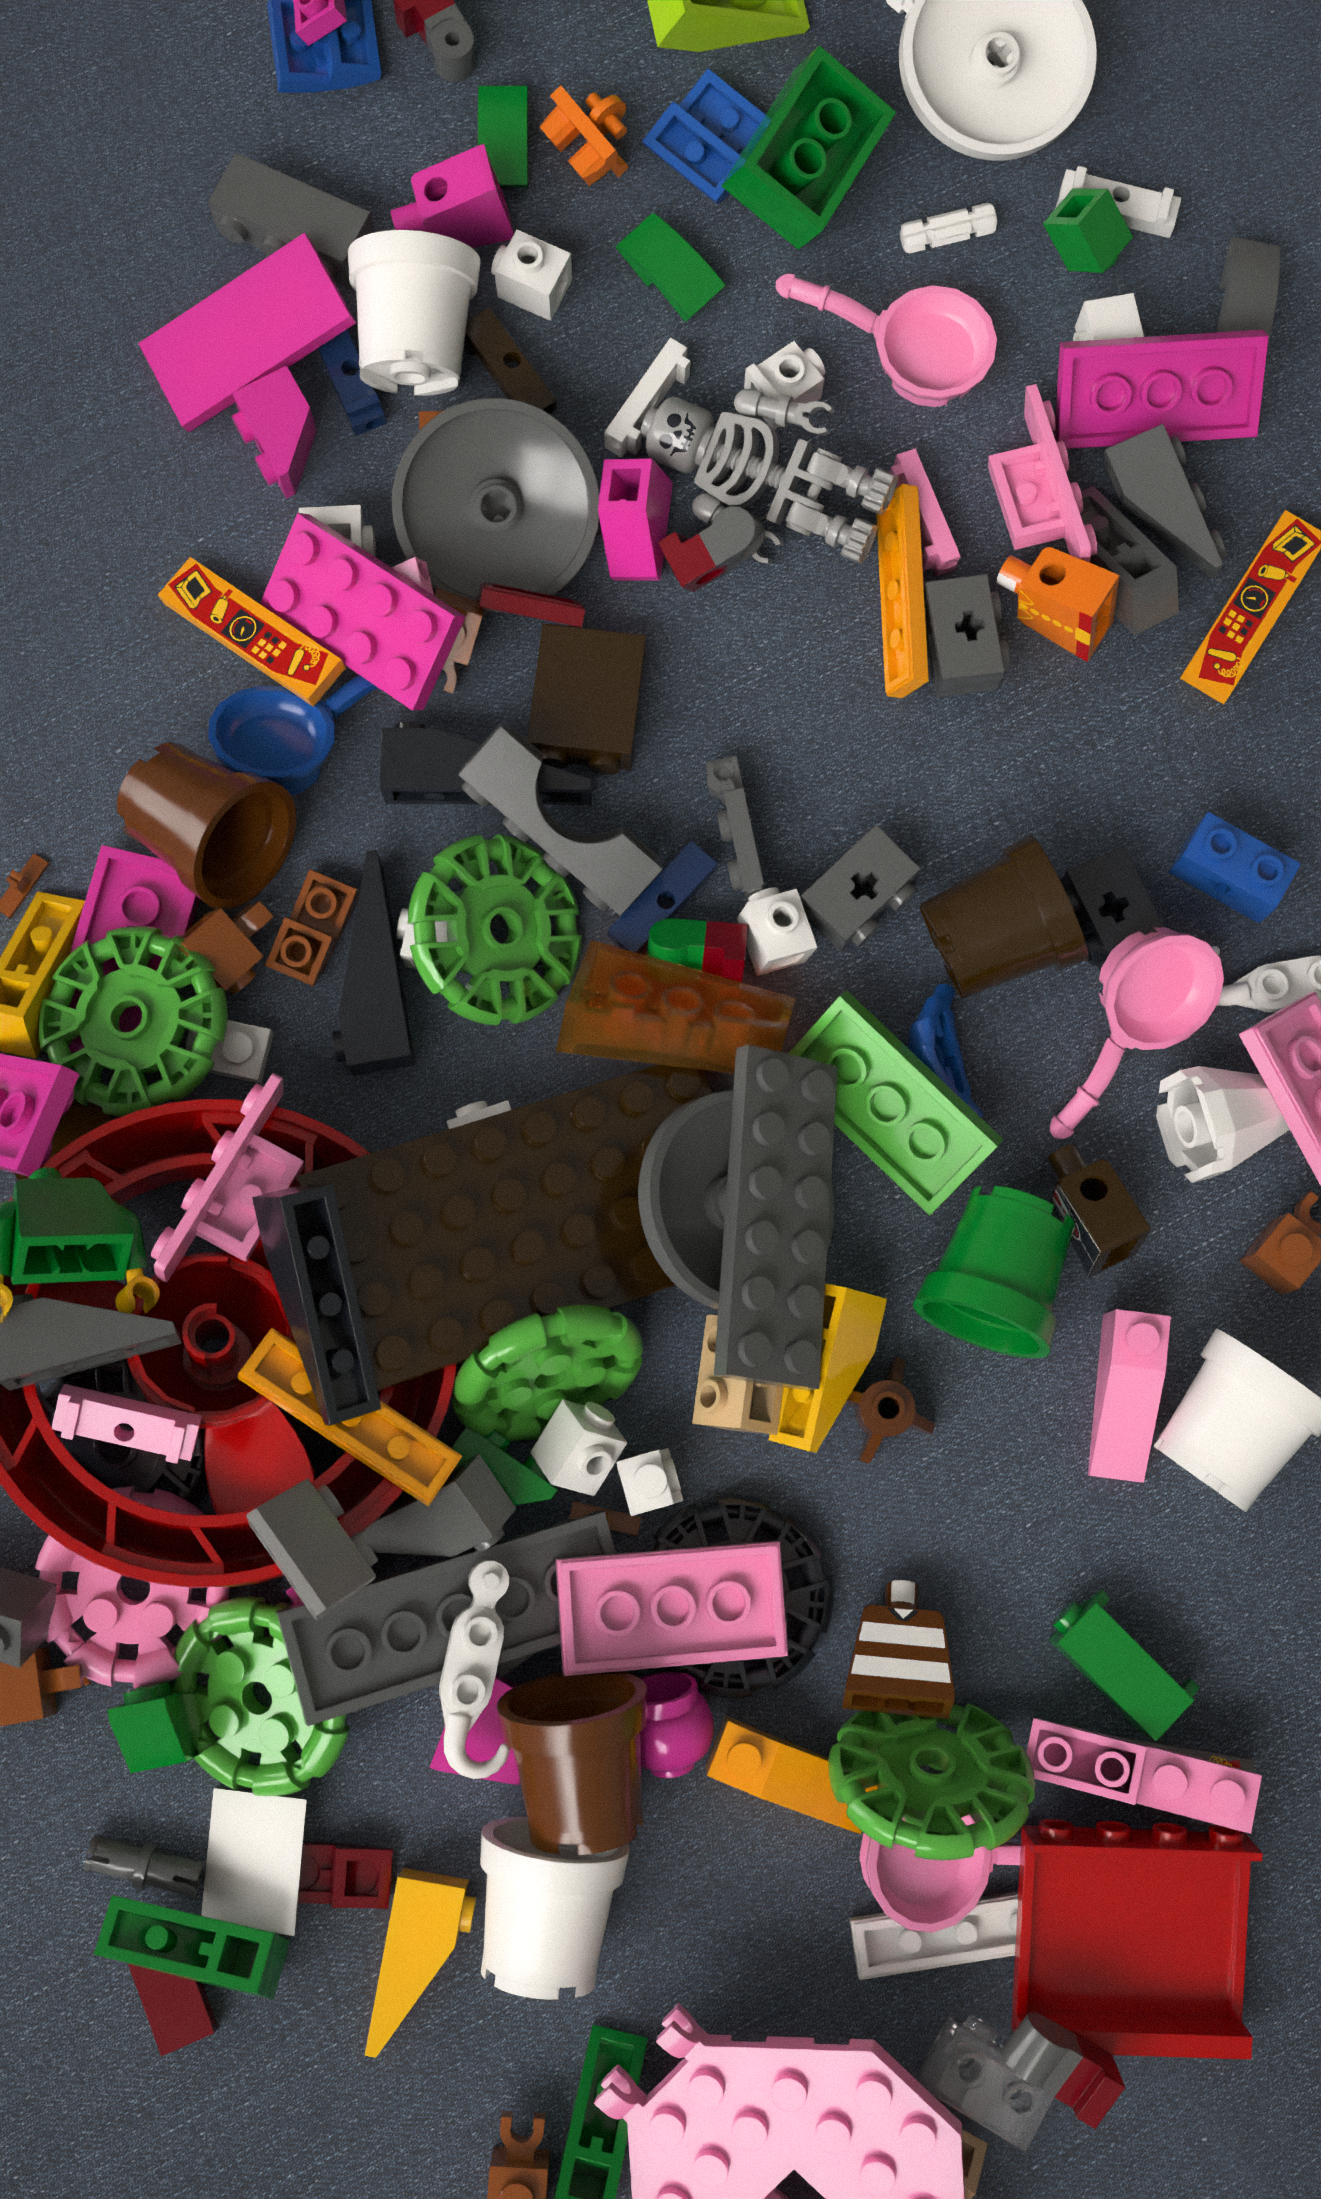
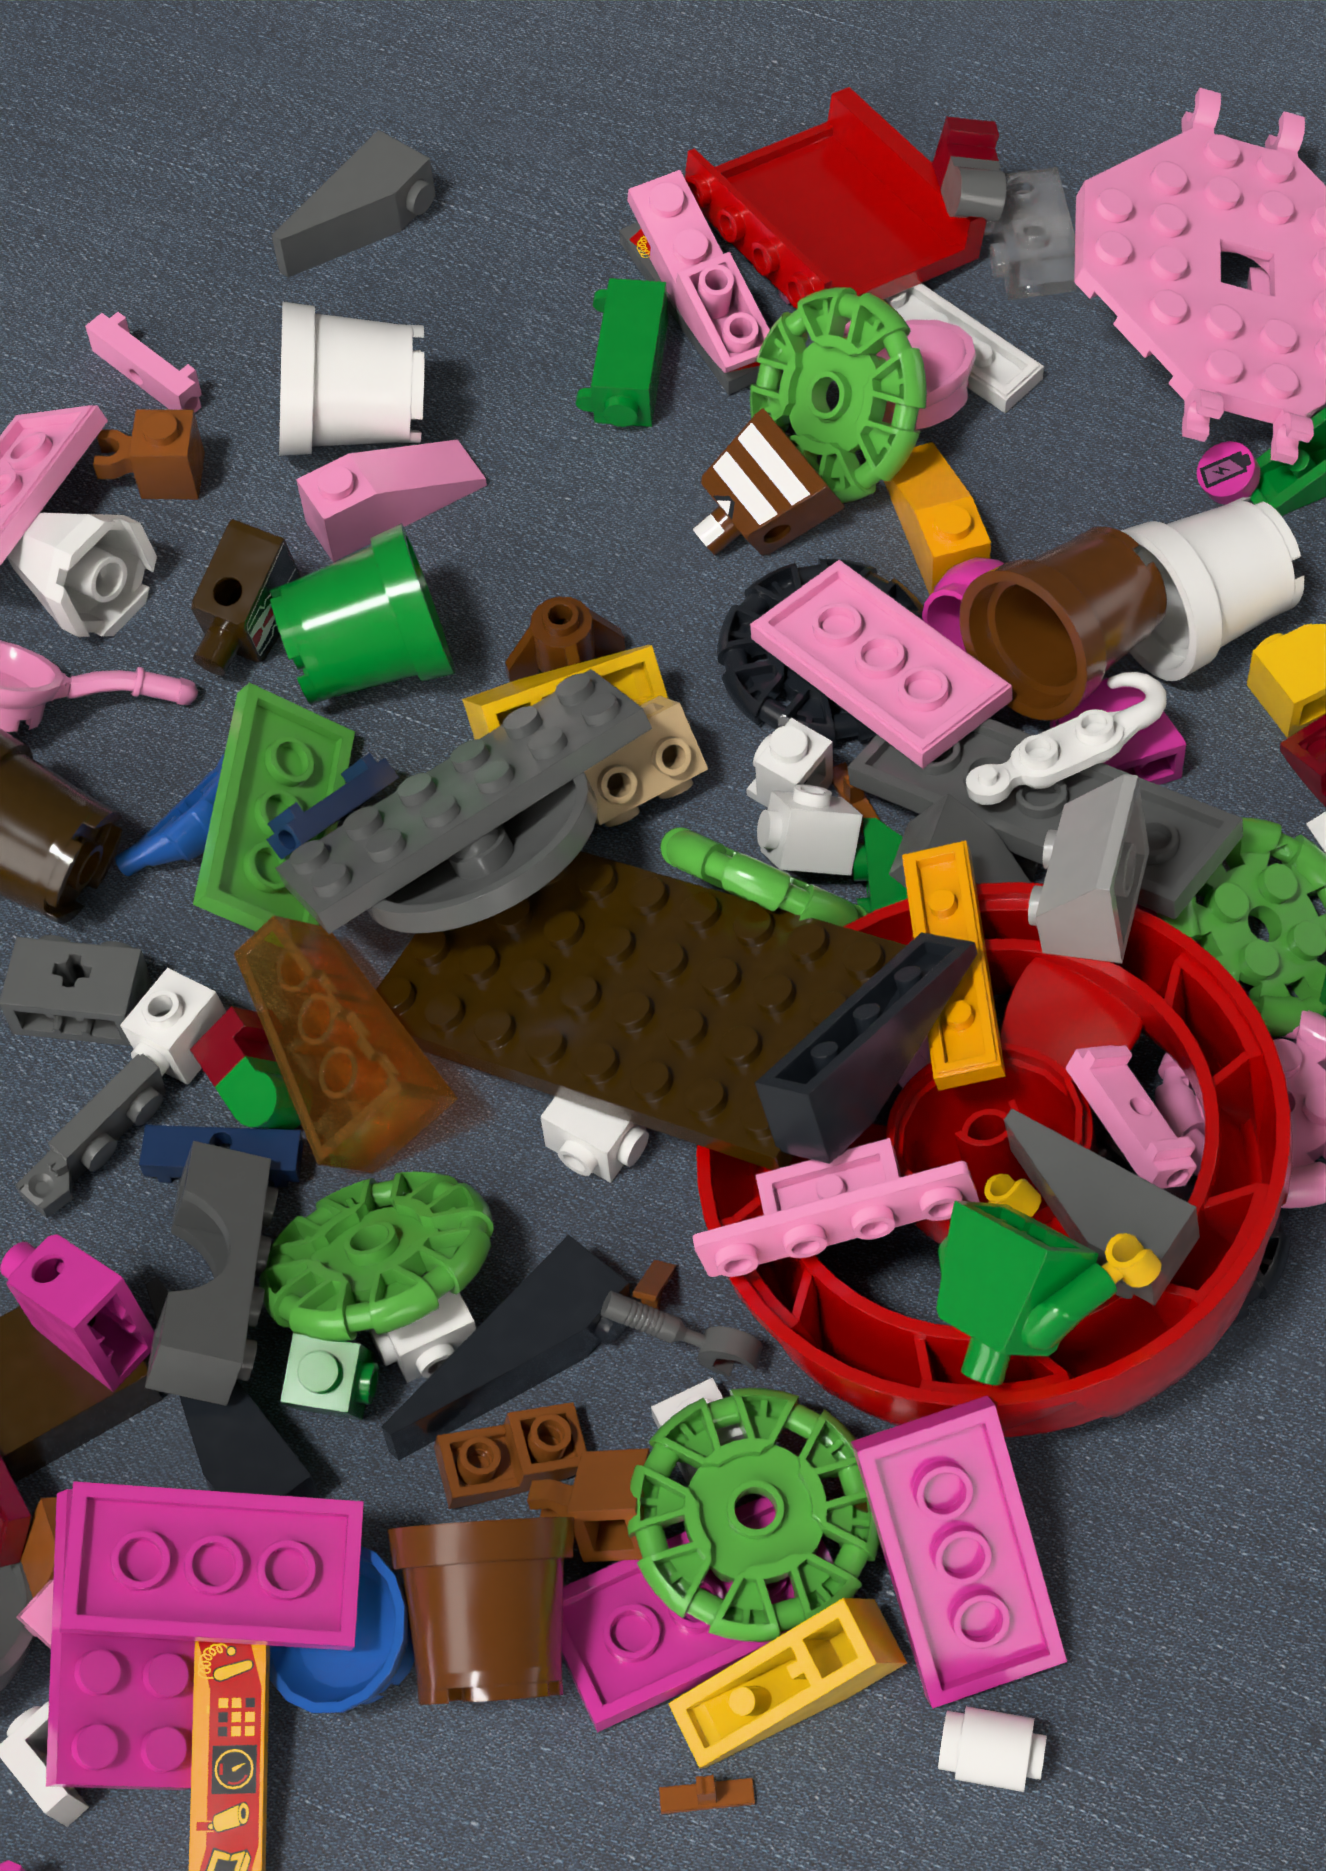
camera: 120 degrees left, 20 degrees down
none -> dark pink torso [0,1234,154,1392]
none -> dark pink plate [59,1481,364,1650]
none -> dark blue piece [266,753,399,860]
none -> brick [280,1333,379,1421]
none -> dark grey piece [601,1290,763,1377]
none -> dark orange piece [632,1260,676,1310]
none -> dark pink tile [1197,441,1260,505]

